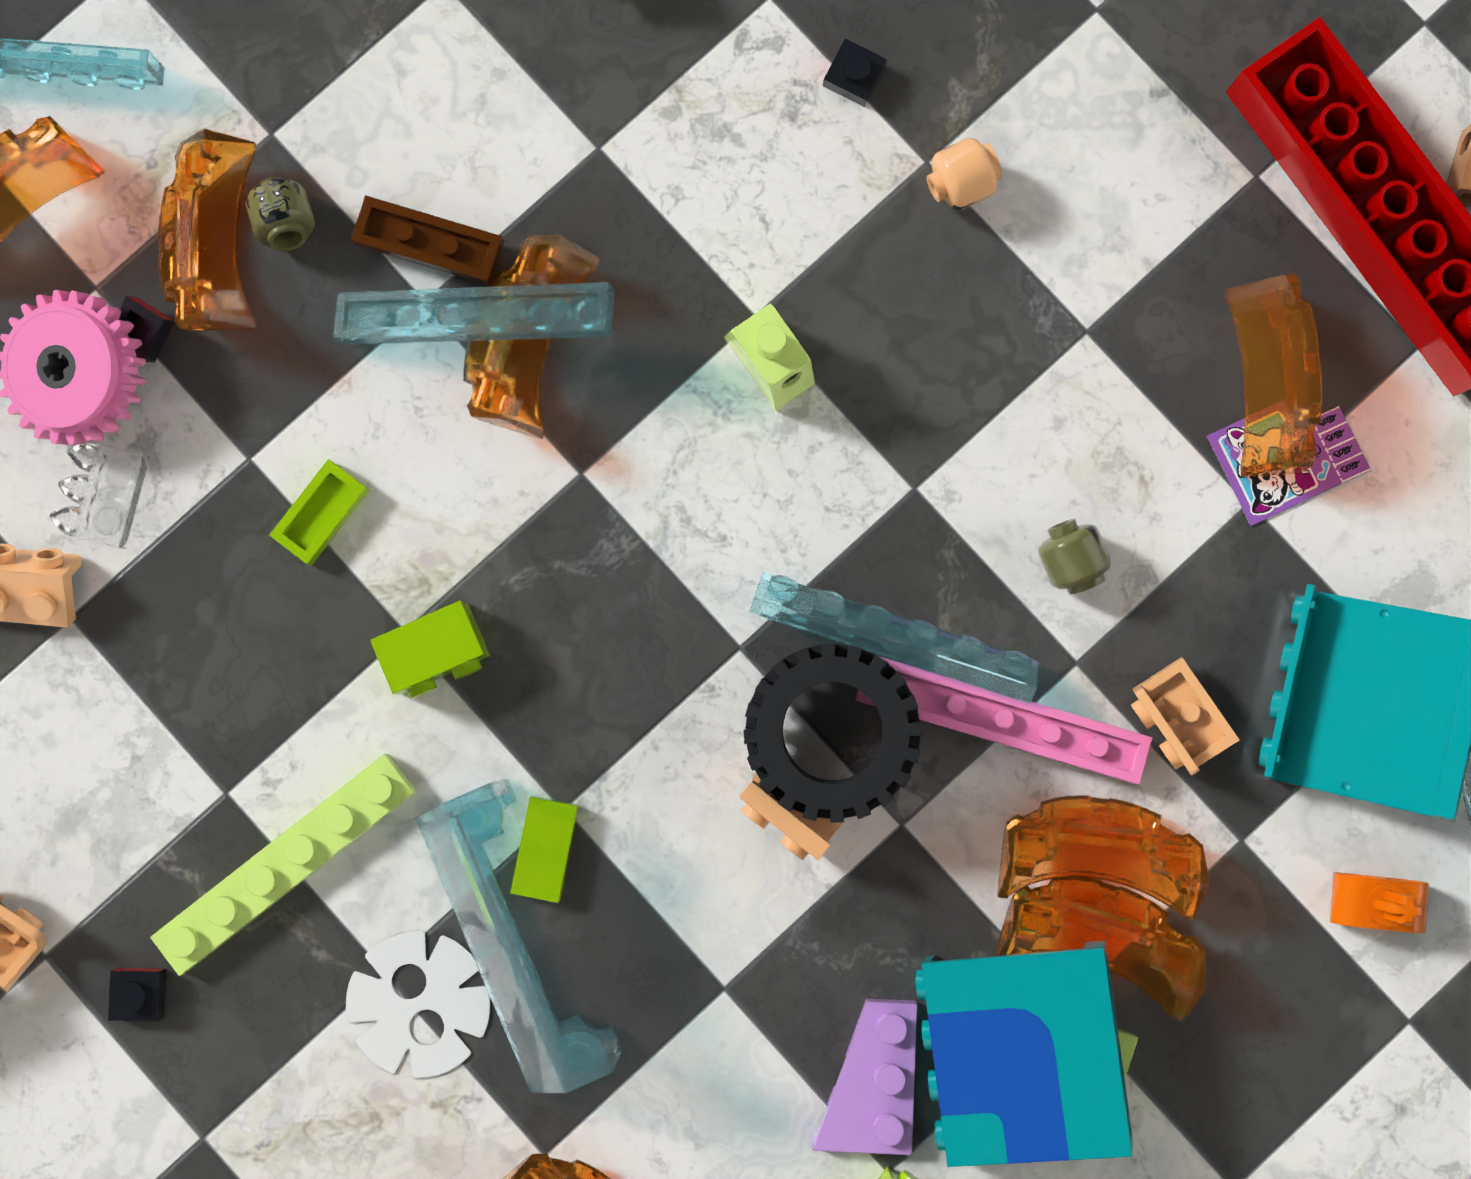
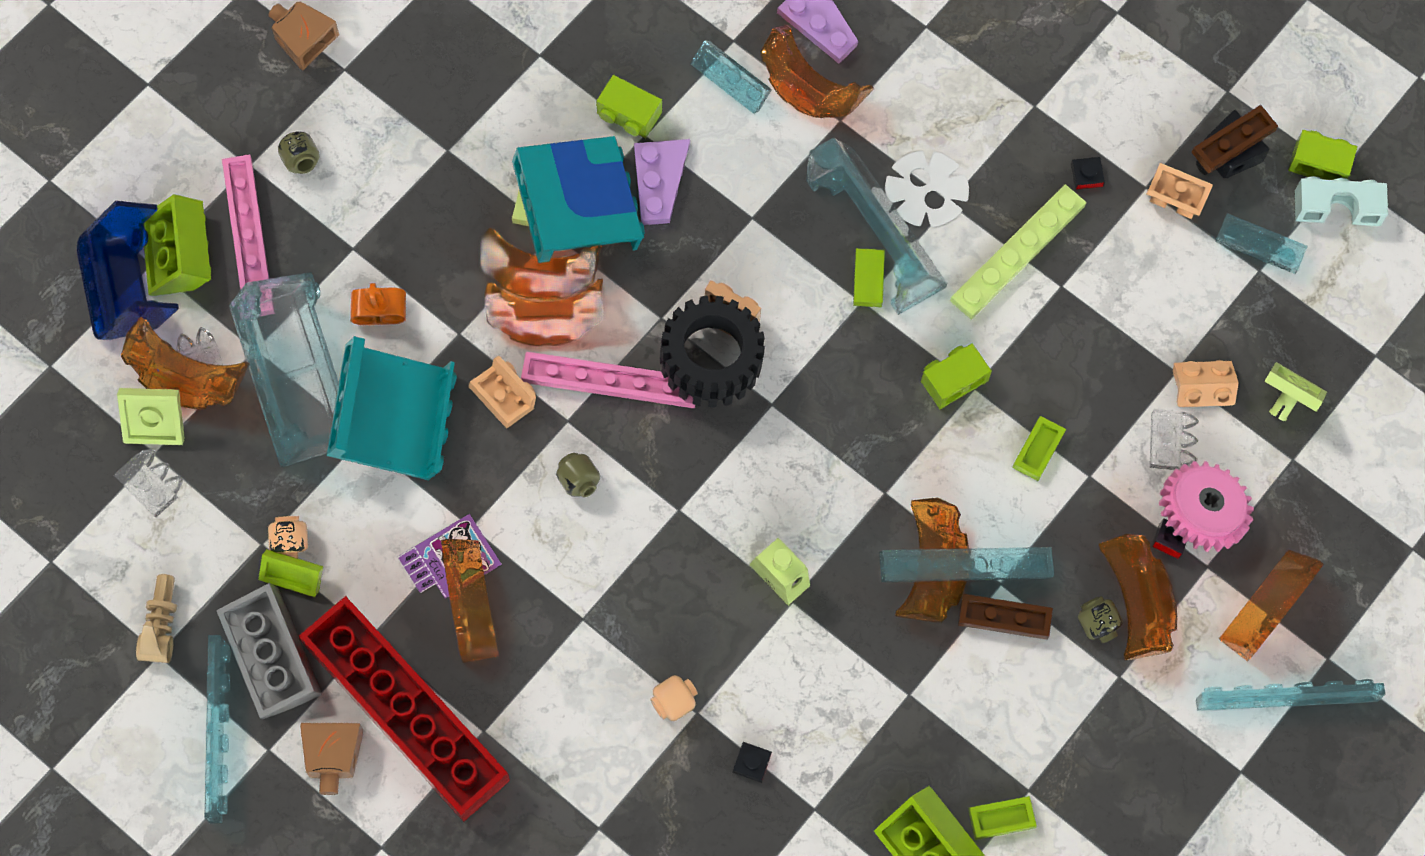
camera: 165 degrees right, 15 degrees down
clear light blue plate [749,572,1039,703] -> none

